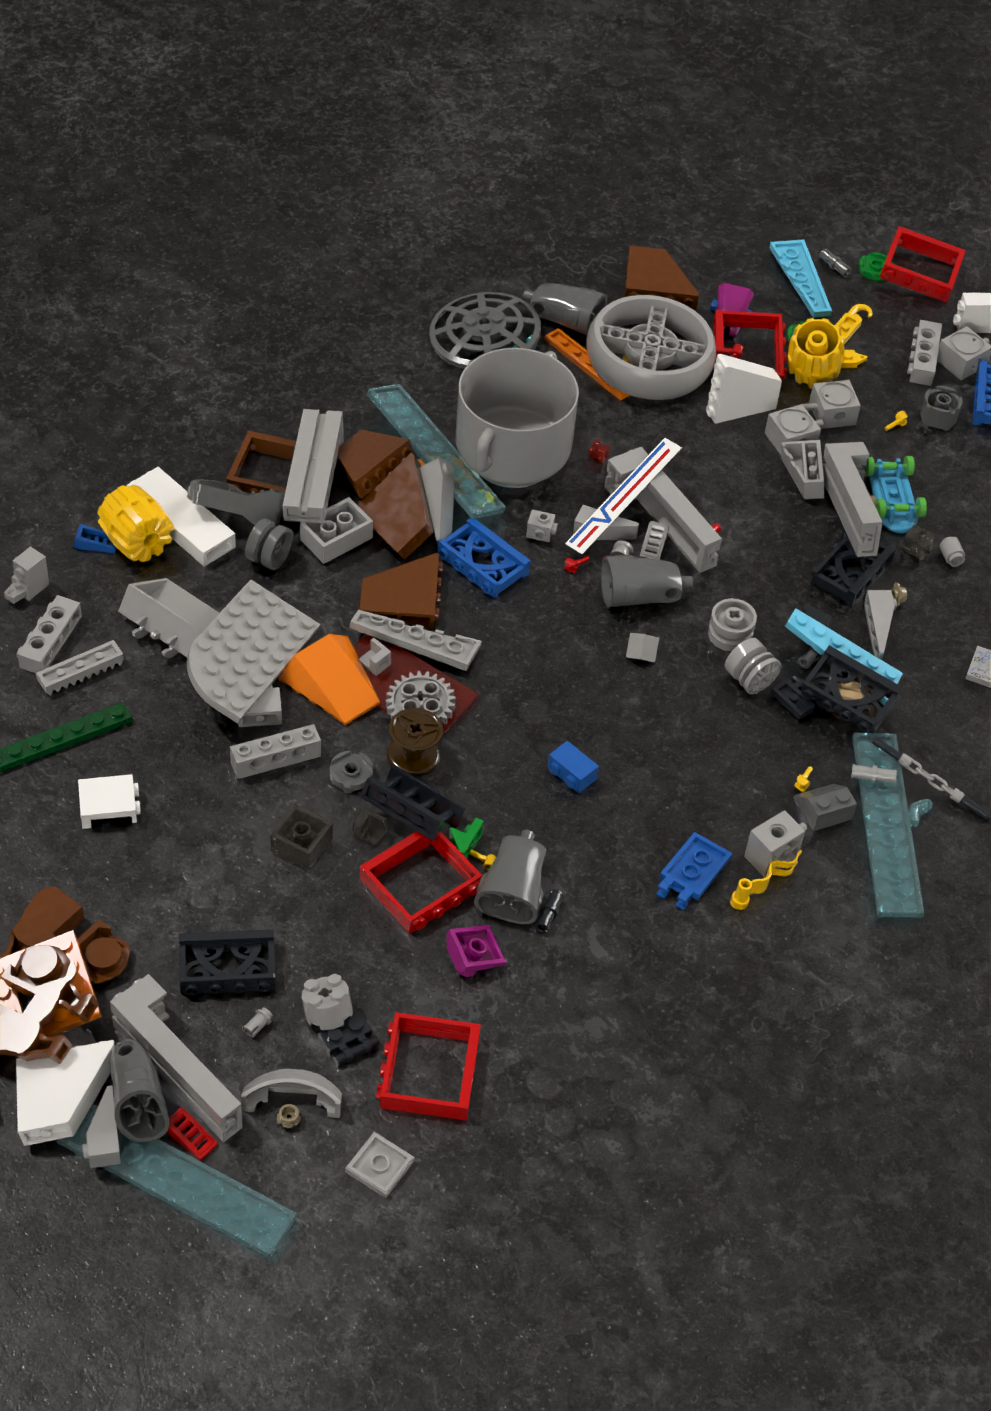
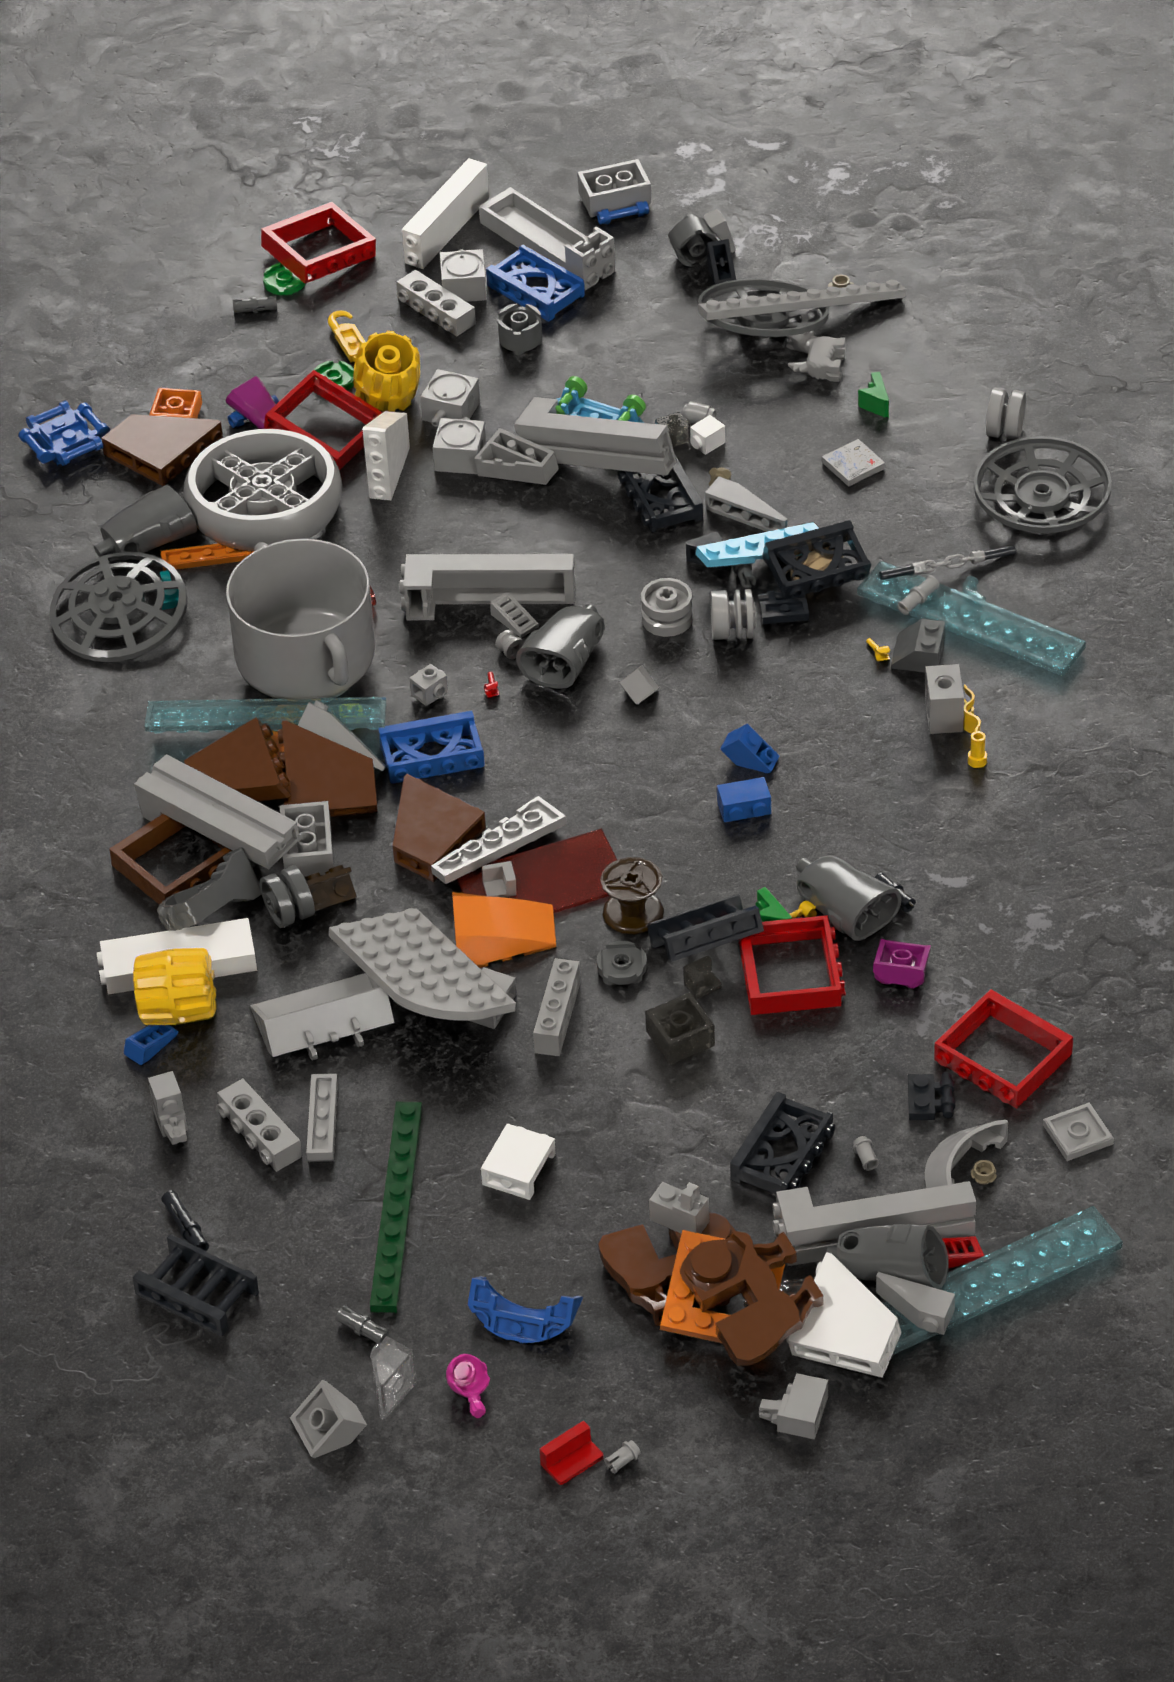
camera: 50 degrees left, 5 degrees down
light grey brick [302,974,353,1030] -> none
light grey gear [386,671,456,724] -> none
white sticker [565,438,682,554] -> none
light grey slope [573,505,639,540] -> none
blue tile [656,832,733,910] -> none
red hand [716,344,743,359] -> none
medium azure wing [769,240,832,317] -> none
yellow hand [885,411,908,431] -> none
none -> blue brick [19,400,110,466]
none -> orange brick [149,388,202,418]
none -> dark brown bracket [305,865,357,911]
none -> light grey hinge [649,1182,709,1234]
none -> white brick [690,415,726,455]
none -> blue slope [720,724,779,773]

